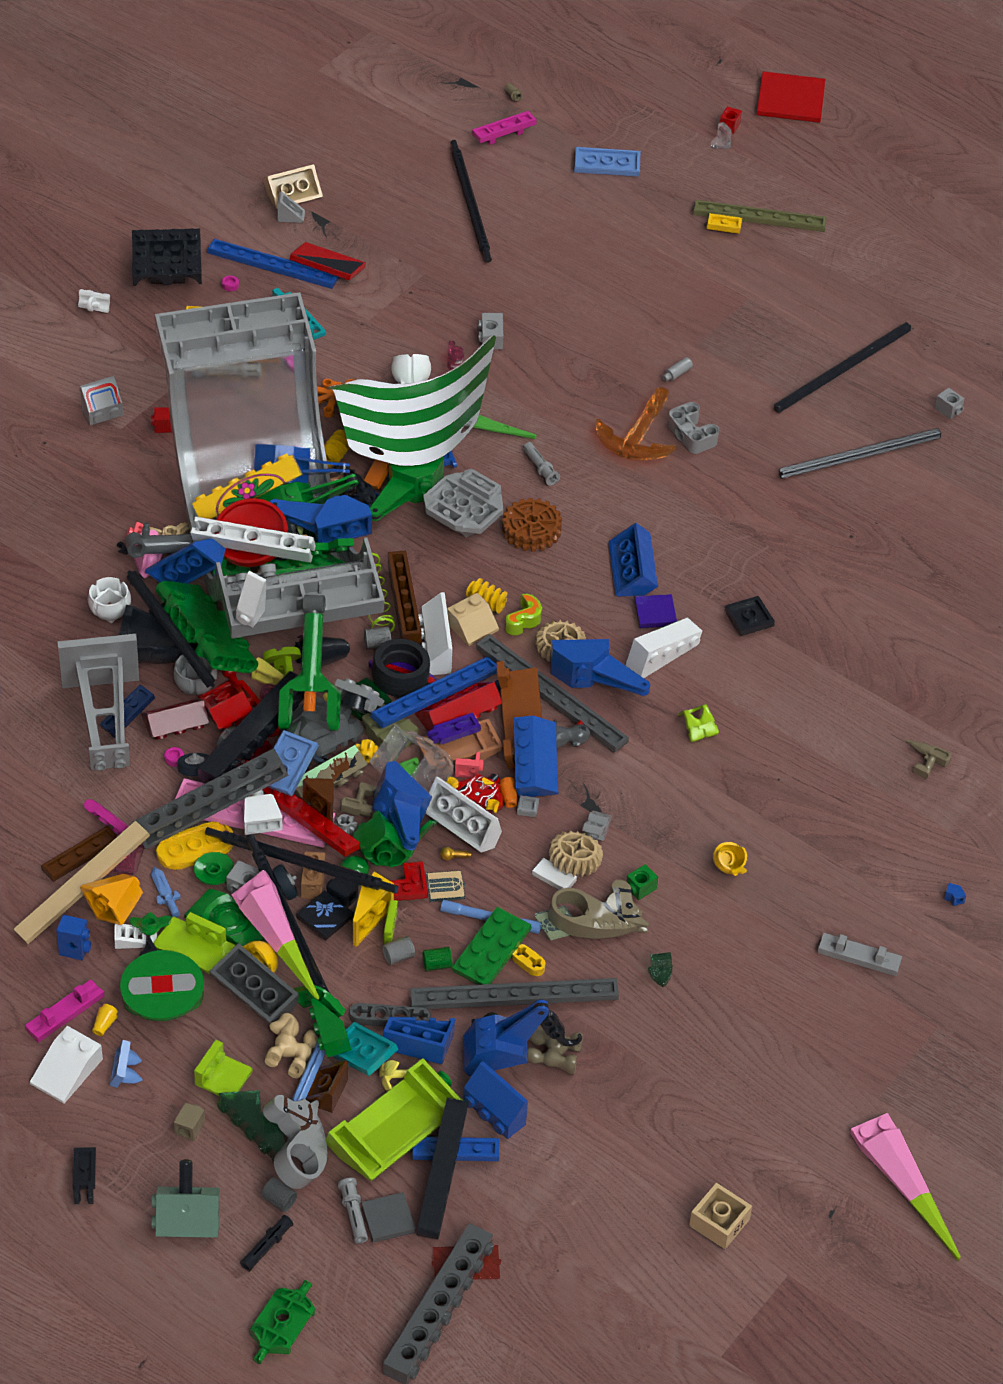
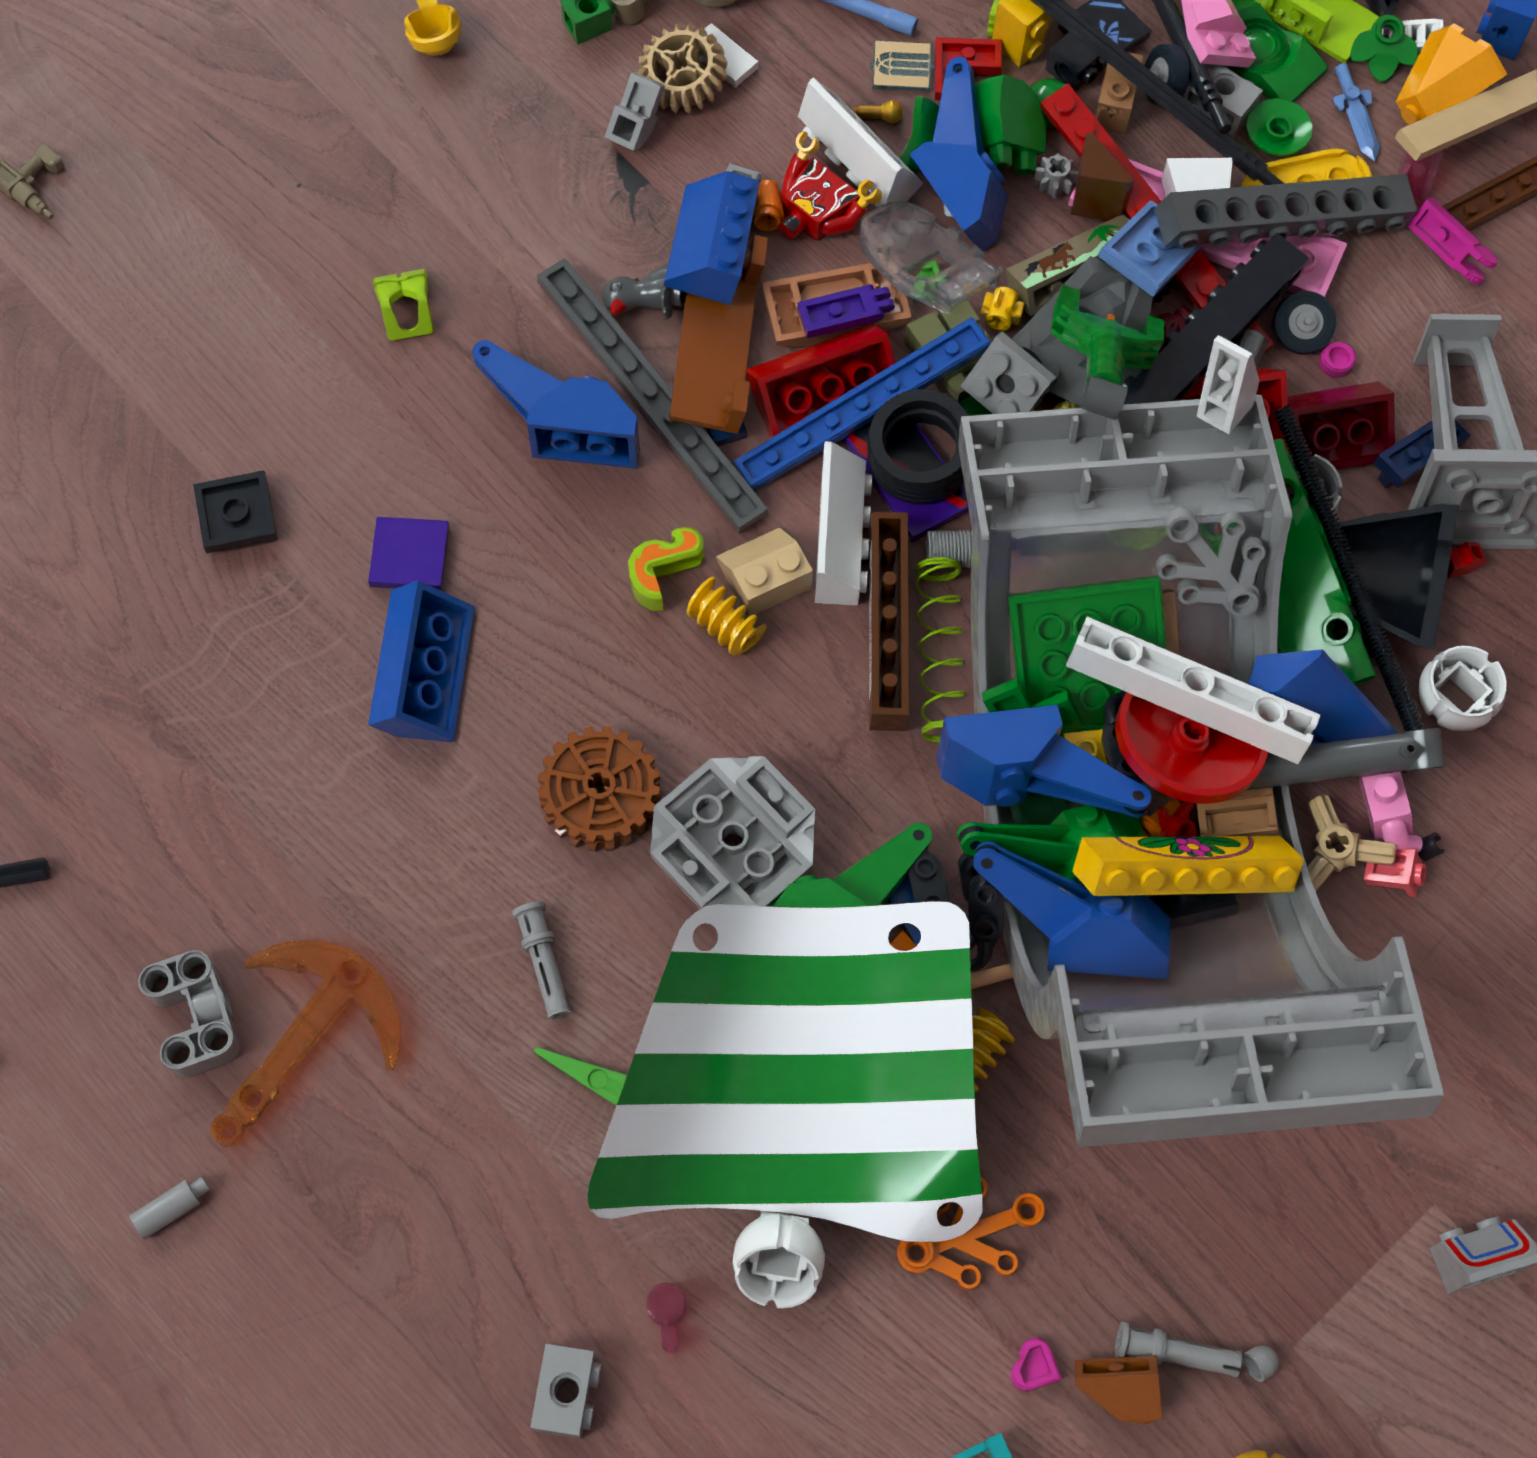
camera: 170 degrees left, 20 degrees up
red brick [151,407,172,433] -> none
dark tan piece [340,782,376,817] -> none
coral bracket [455,752,484,778] -> none
tan gear [536,620,586,662] -> none
white wedge [625,618,702,678] -> none

